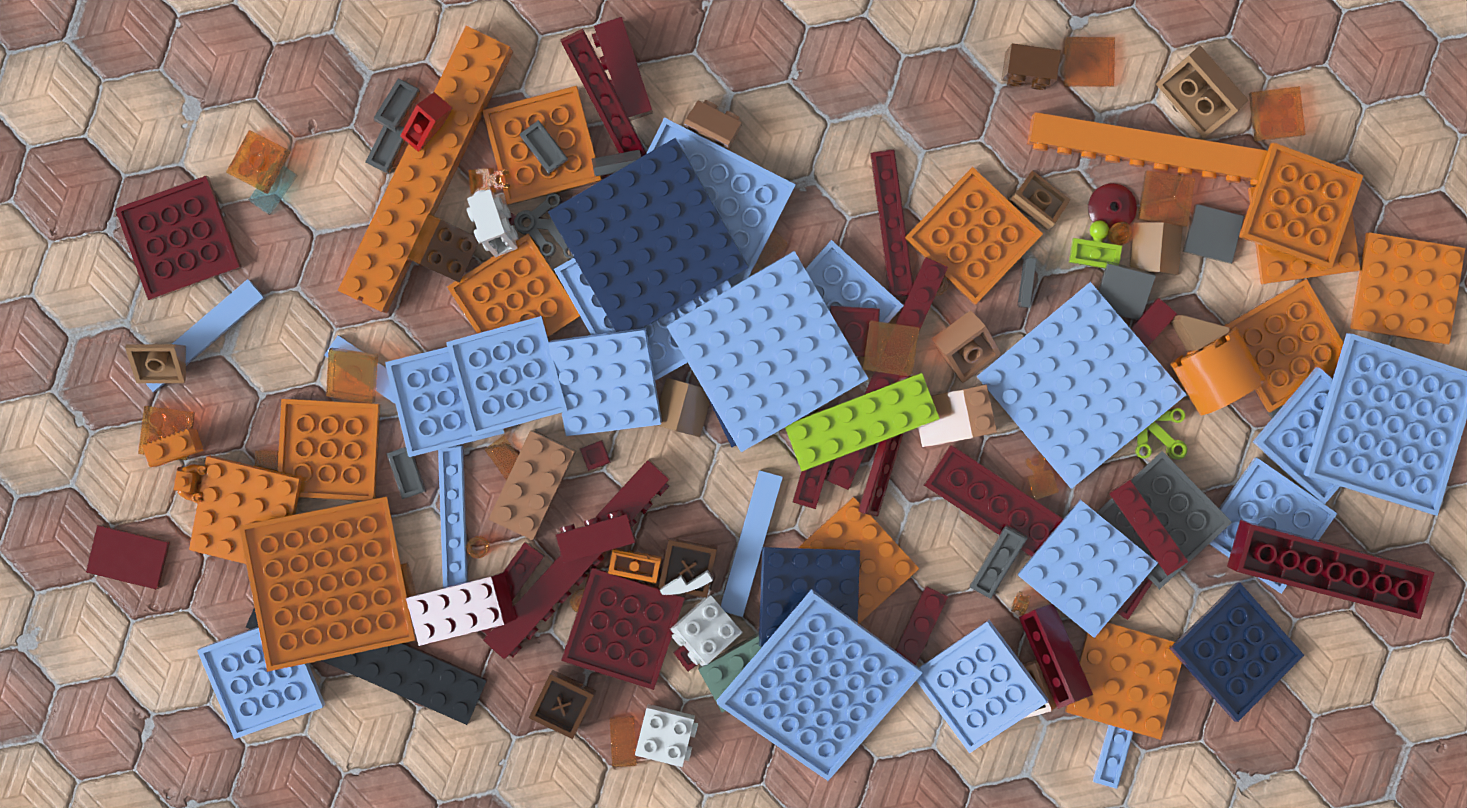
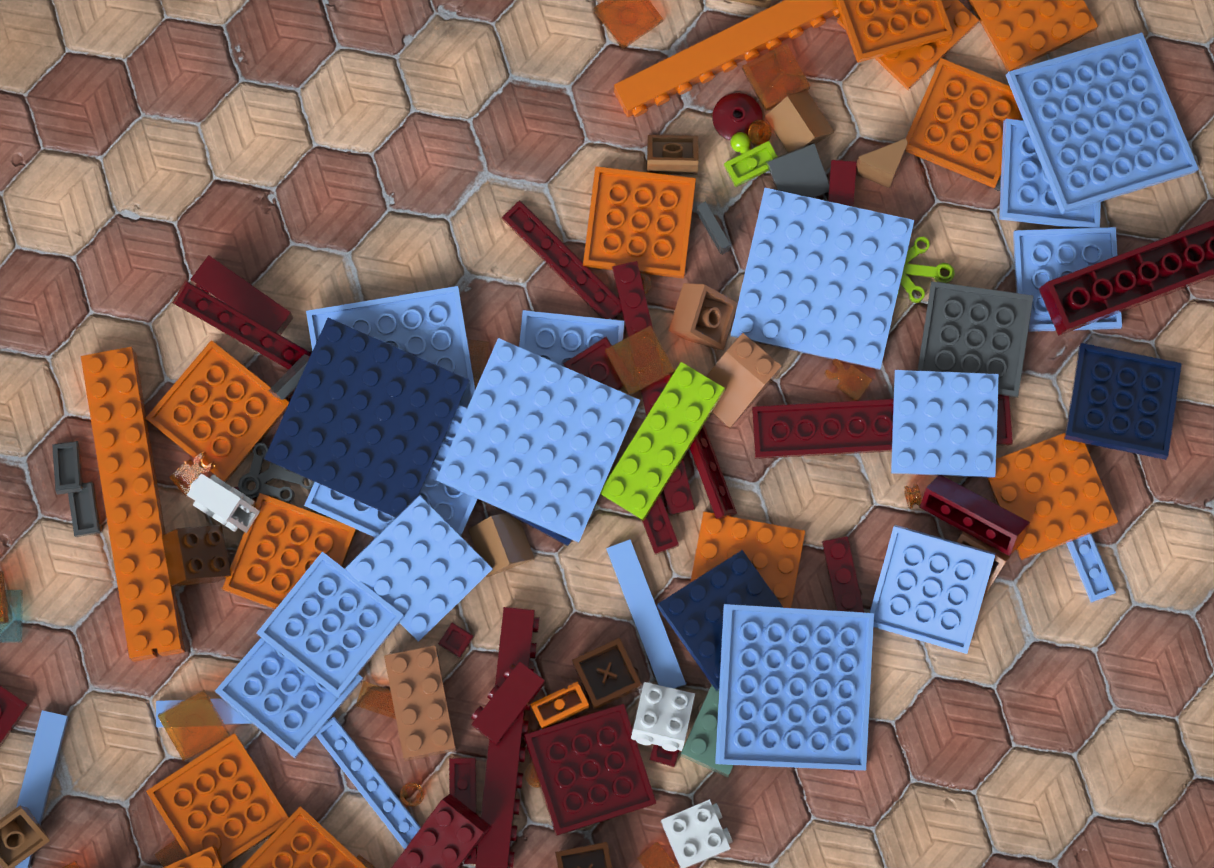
camera: 30 degrees left, 10 degrees down
dark grey tile [386,447,426,499] -> none
red slope [400,92,453,152] -> none
dark grey tile [519,120,568,175] -> none
white slope [660,570,713,595] -> none
nougat slope [684,100,742,150] -> none
dark grey tile [970,524,1027,599] -> none
reddish brown brick [1001,43,1061,90] -> none
dark red brick [1109,479,1188,576] -> none
orange brick [1170,327,1267,416] -> none
dark grey tile [1183,204,1244,264] -> none

